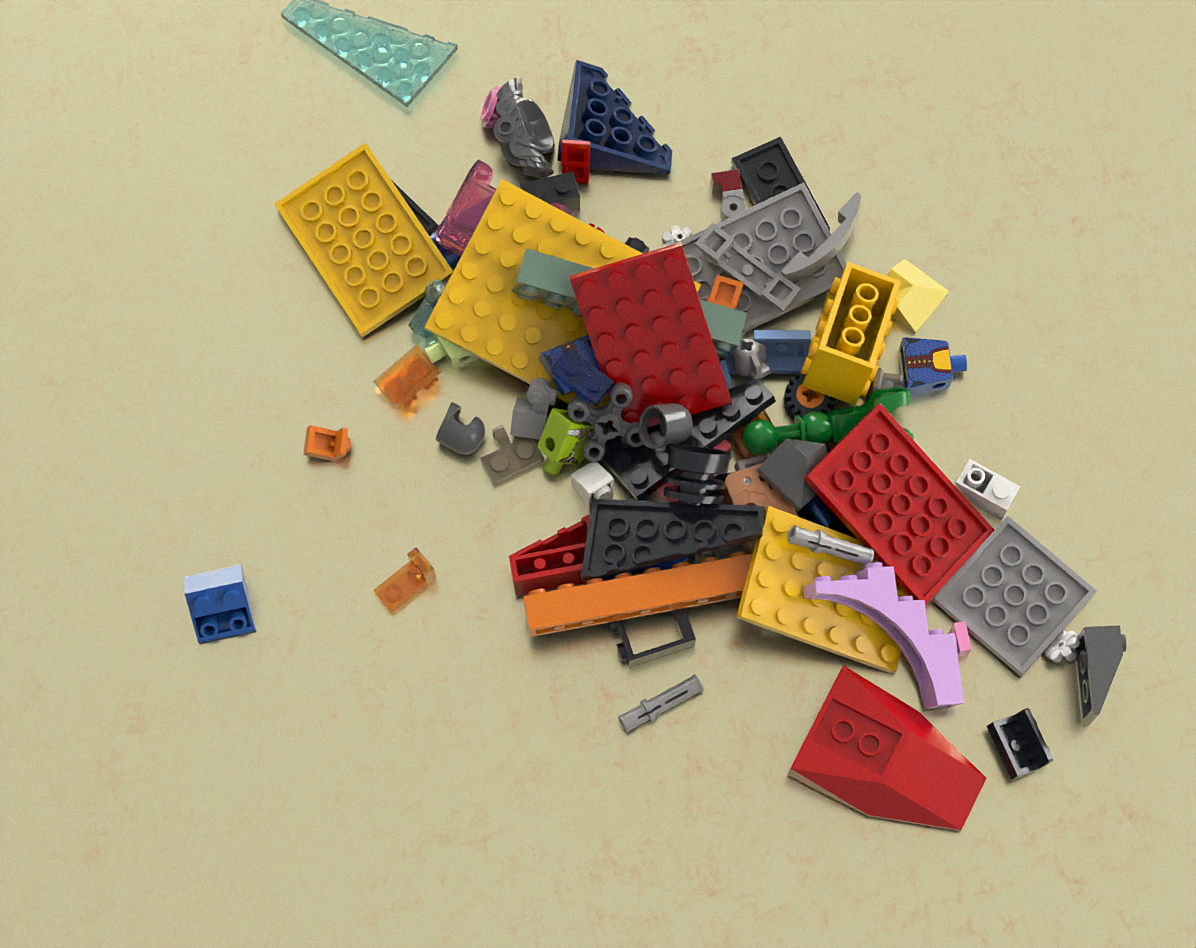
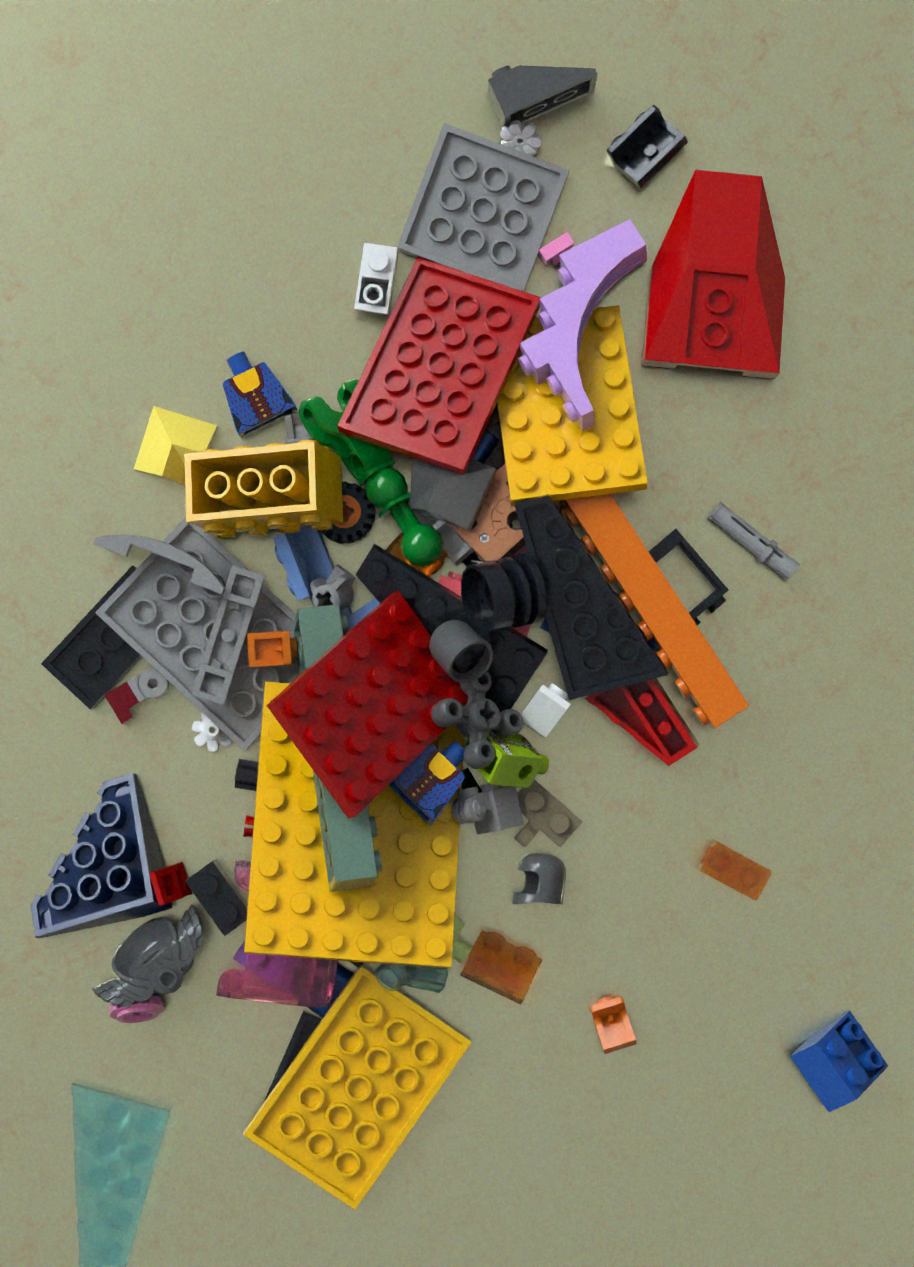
camera: 110 degrees left, 15 degrees up
clear blue plate [551,347,614,407] -> none
light grey pin [787,525,874,565] -> none

